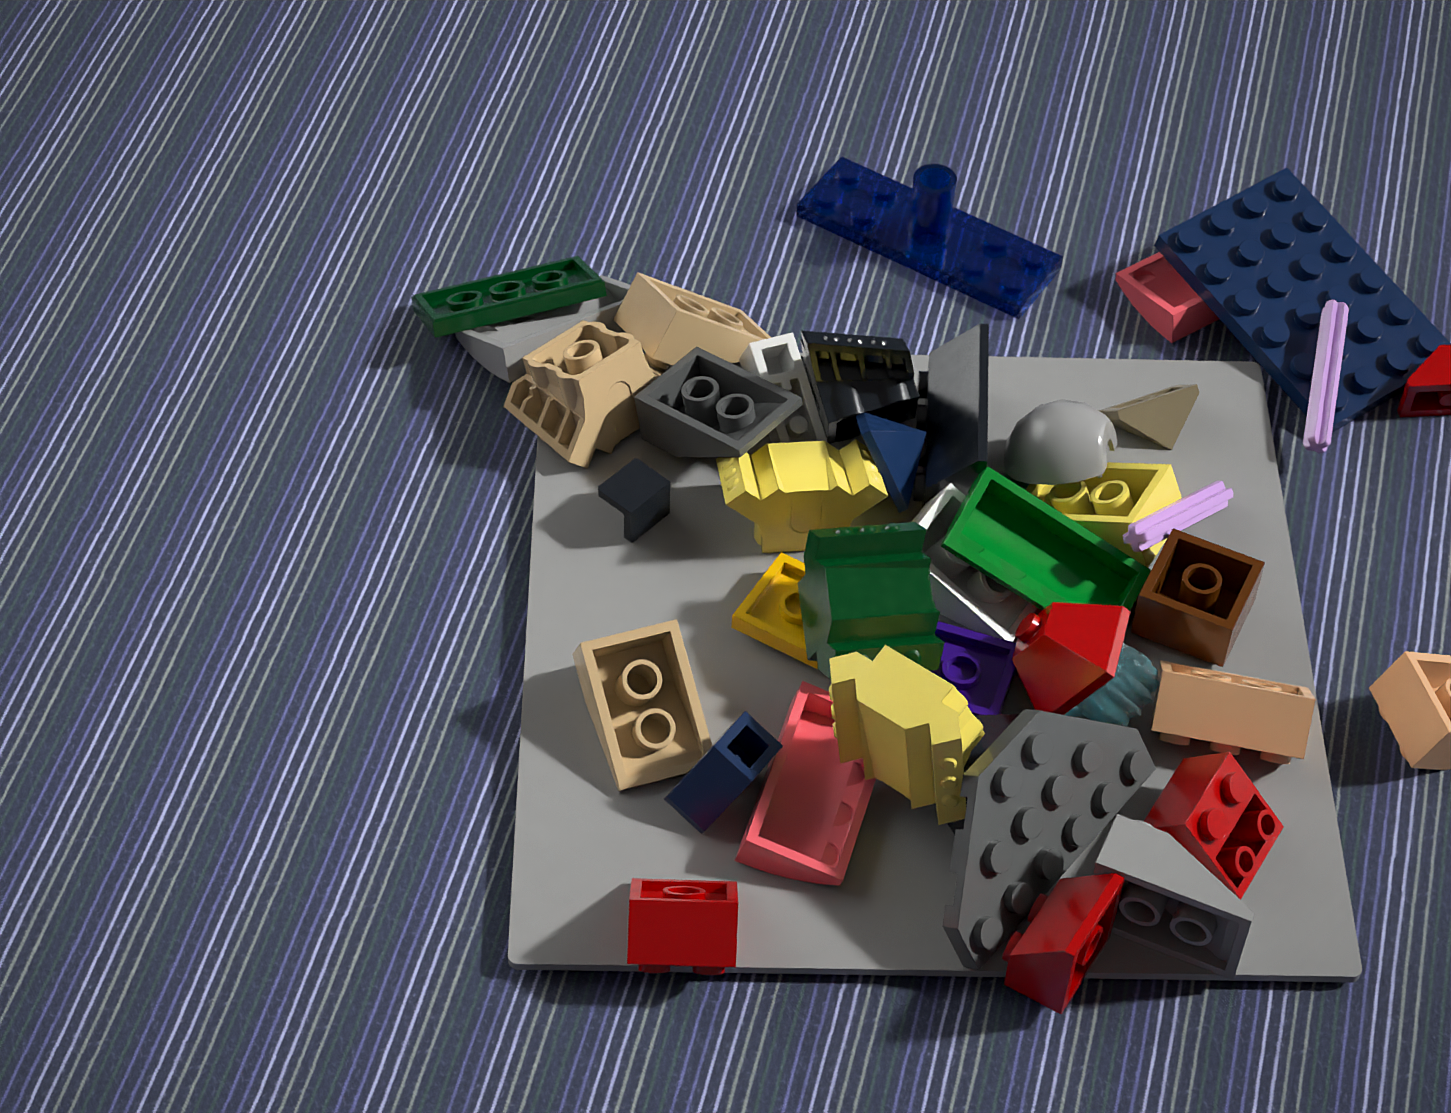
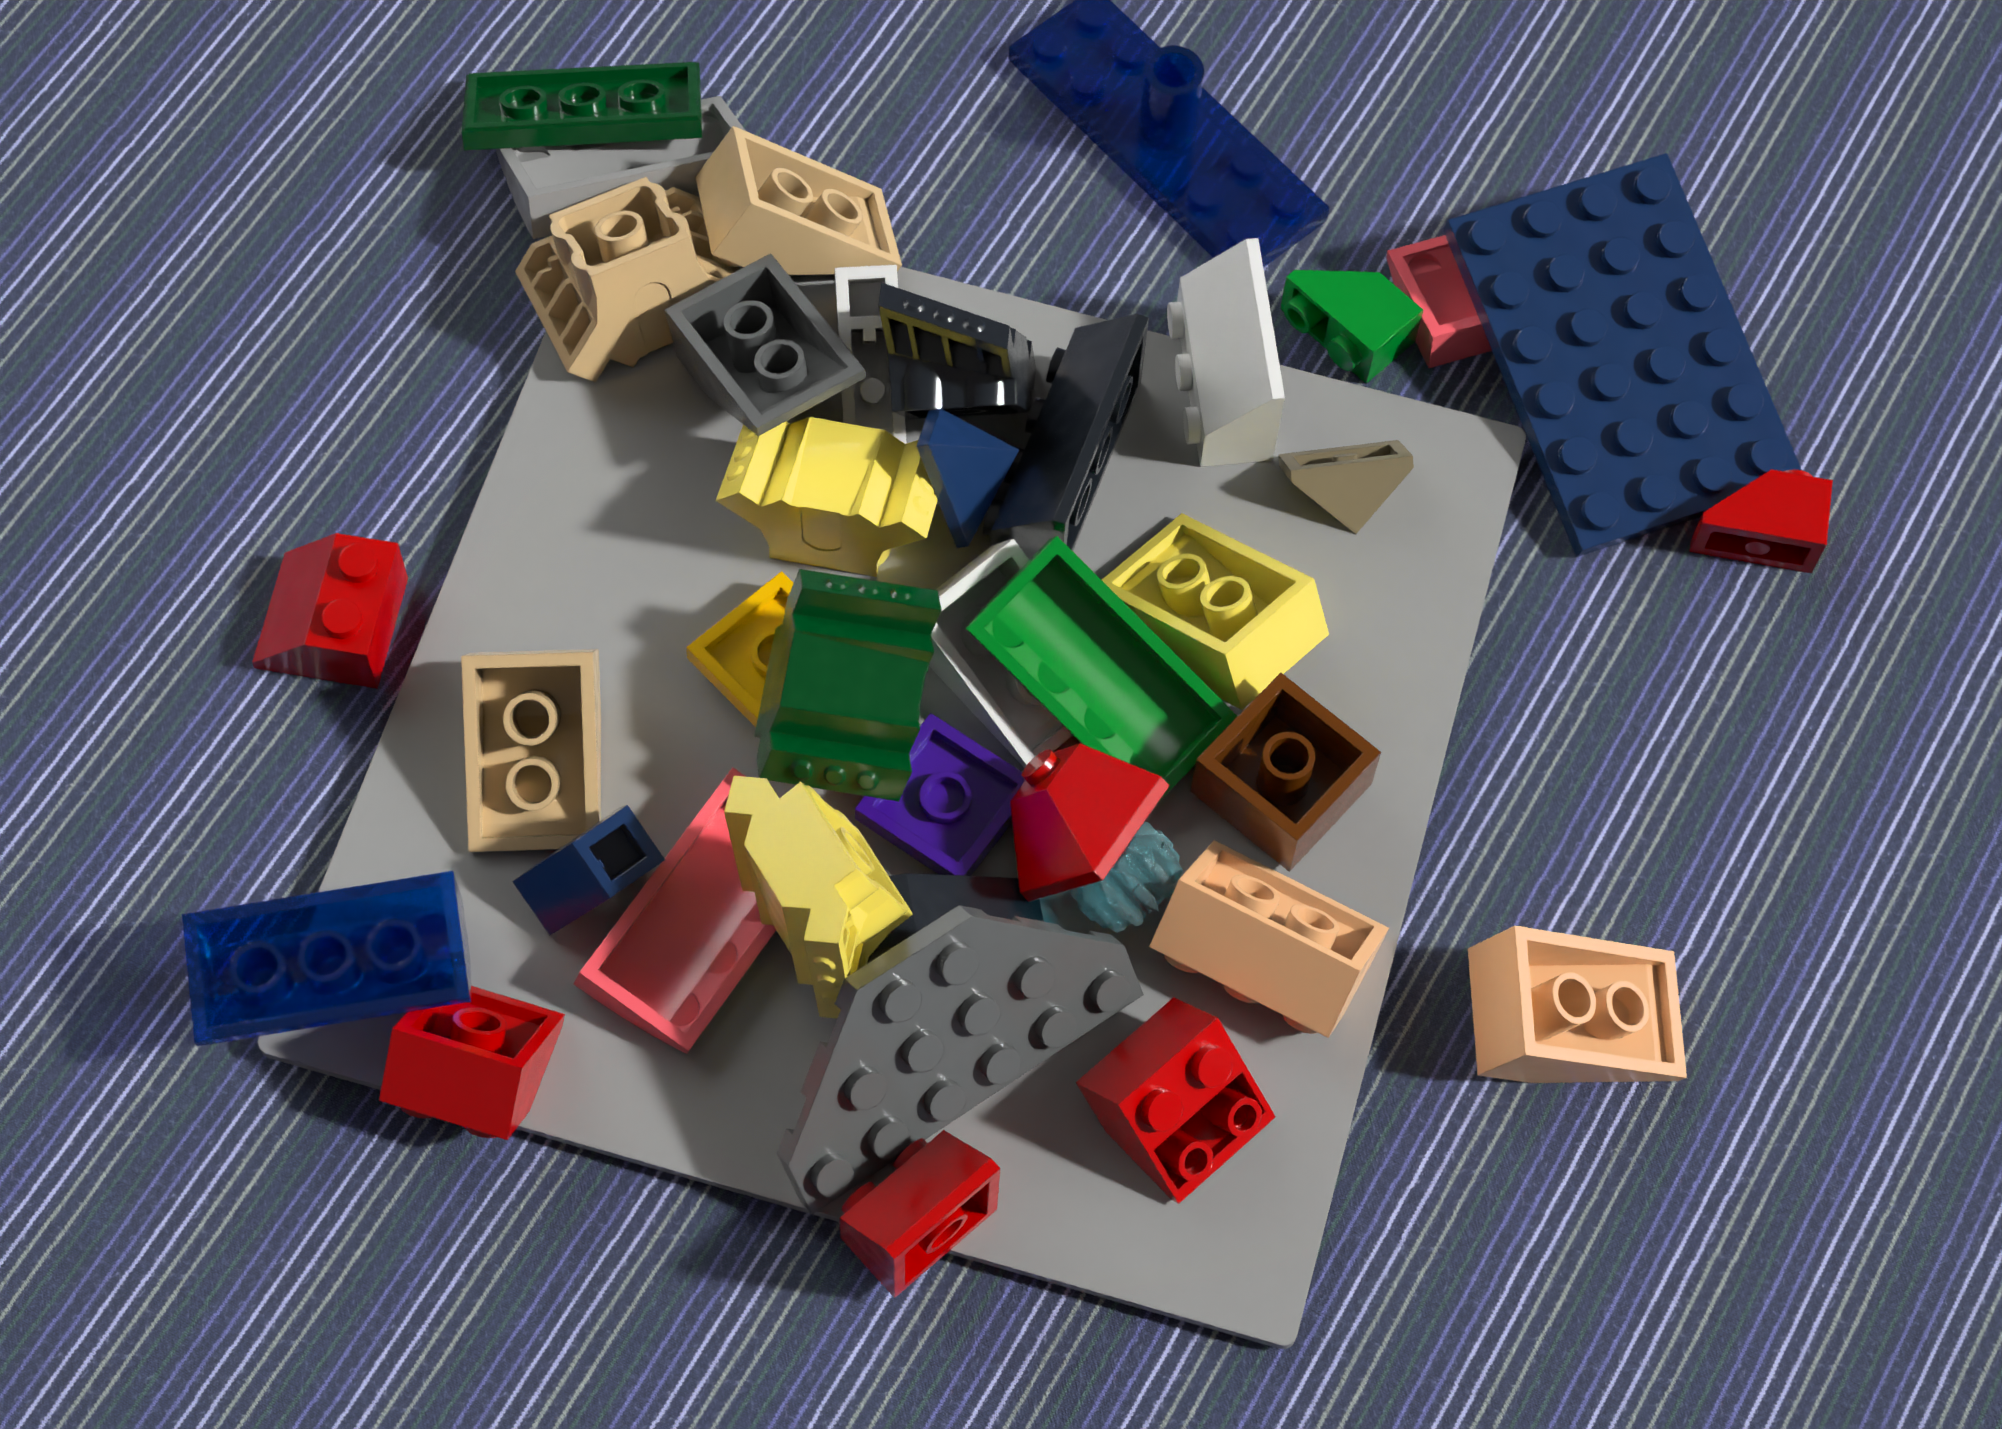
camera: 15 degrees right, 15 degrees up
black panel [598,457,670,543] -> none
light grey cylinder [1004,399,1118,485] -> none
light grey slope [1093,814,1255,980] -> none
lavender axle [1123,481,1233,552] -> none
lavender axle [1303,300,1349,454] -> none
none -> clear blue slope [182,871,471,1047]
none -> red slope [252,533,408,689]
none -> white slope [1167,238,1285,467]
none -> green slope [1280,270,1423,384]

